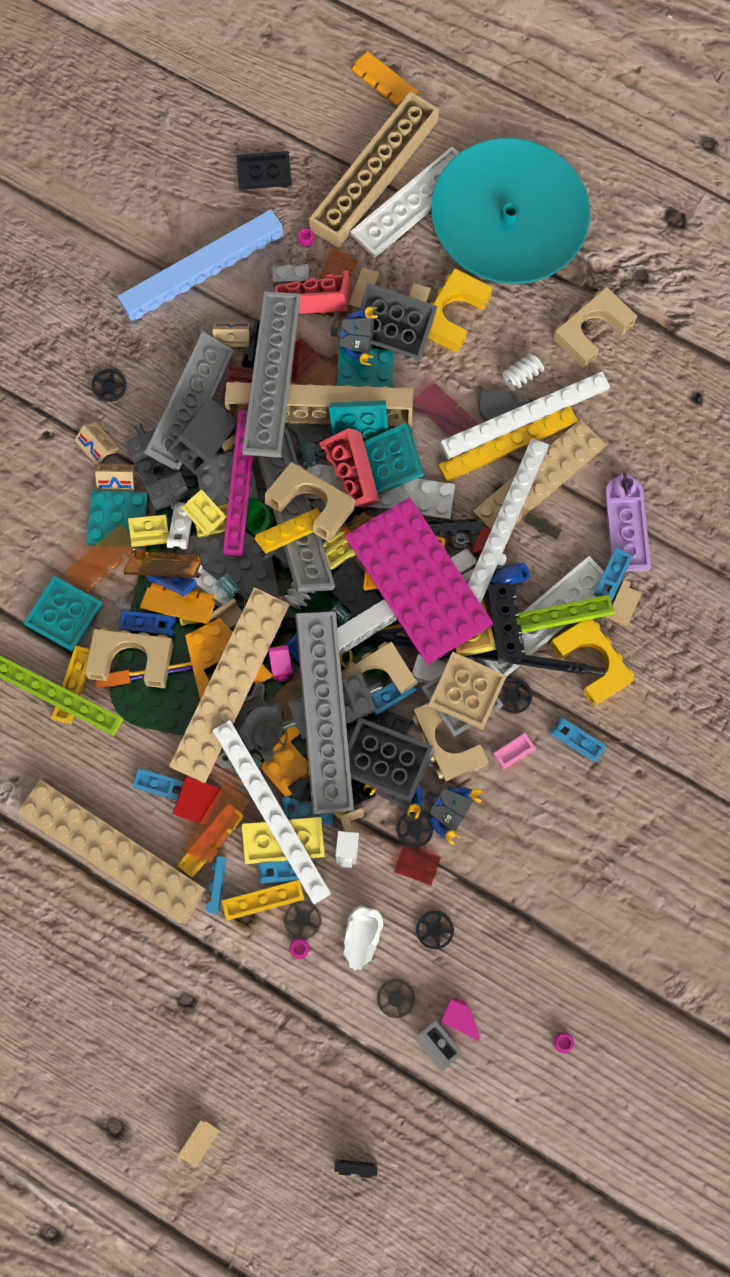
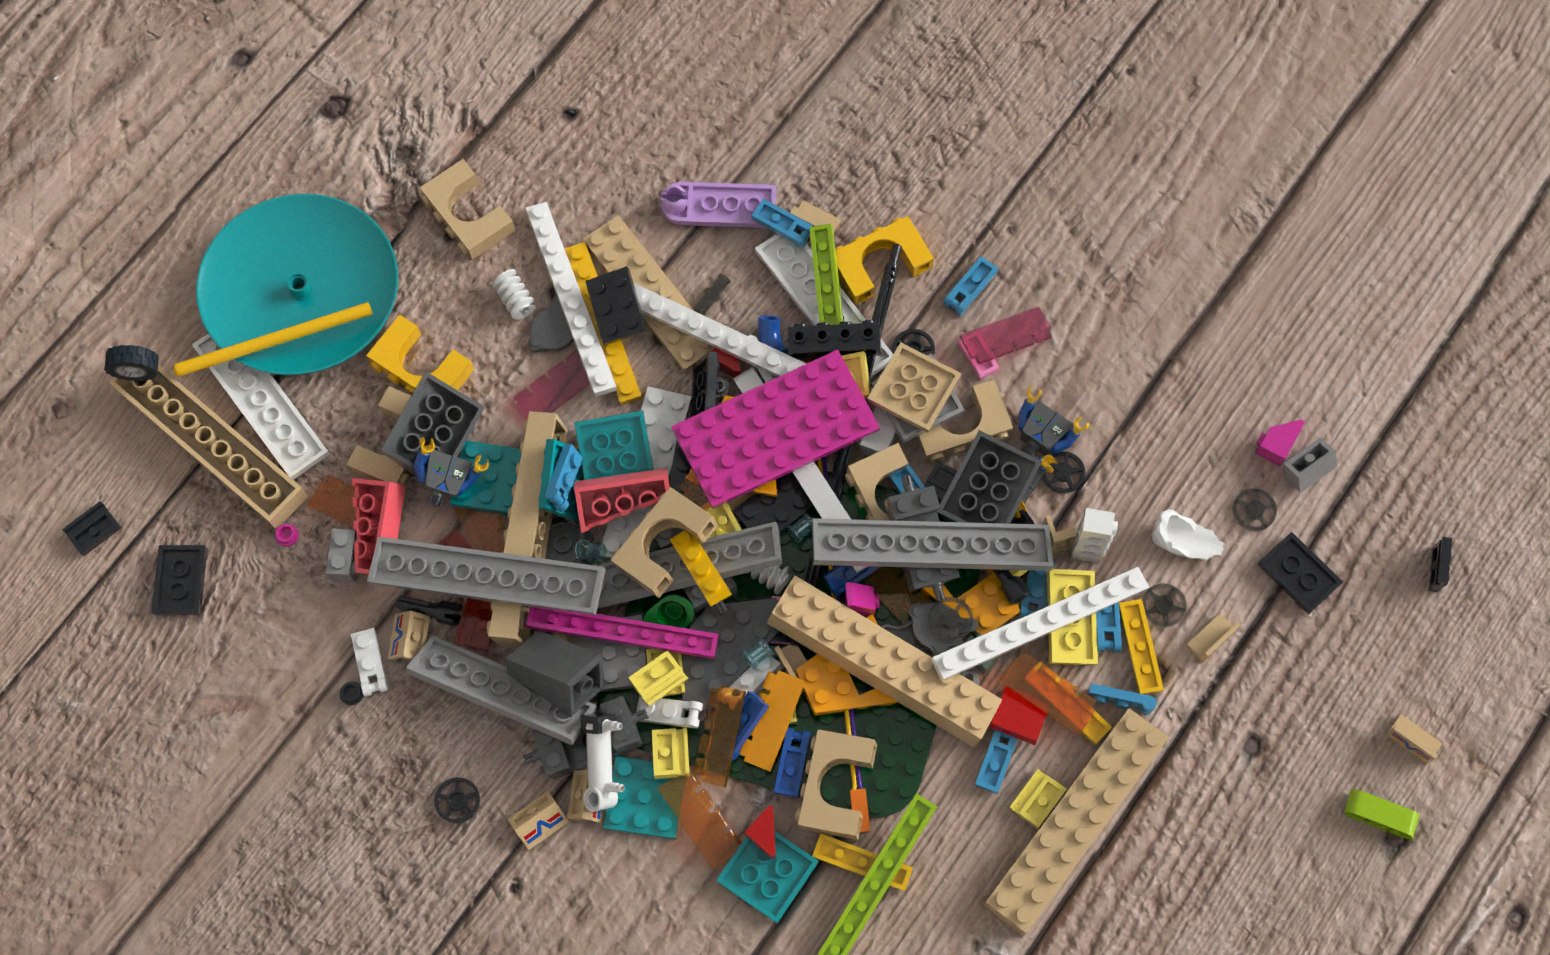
camera: 80 degrees left, 5 degrees down
light blue brick [117,209,283,321] -> none
dark pink plate [289,938,310,959] -> none
light orange windscreen [352,51,418,107] -> none
clear red plate [393,845,441,886] -> none
black wheel [416,911,454,949] -> none
dark pink plate [553,1032,574,1053] -> none
none -> black plate [62,501,122,556]
none -> black wheel [104,345,159,381]
none -> yellow piece [173,302,373,377]
none -> black plate [340,682,364,706]
none -> white plate [351,628,388,697]
none -> dark azure plate [545,444,583,512]
none -> white piece [581,713,625,812]
none -> black plate [585,266,647,345]
none -> red slope [745,806,776,859]
none -> clear pink windscreen [960,307,1051,364]
none -> light yellow plate [1010,769,1067,830]
none -> tan panel [1186,613,1241,663]
none -> black plate [1257,532,1343,615]
none -> lime beam [1344,789,1420,839]

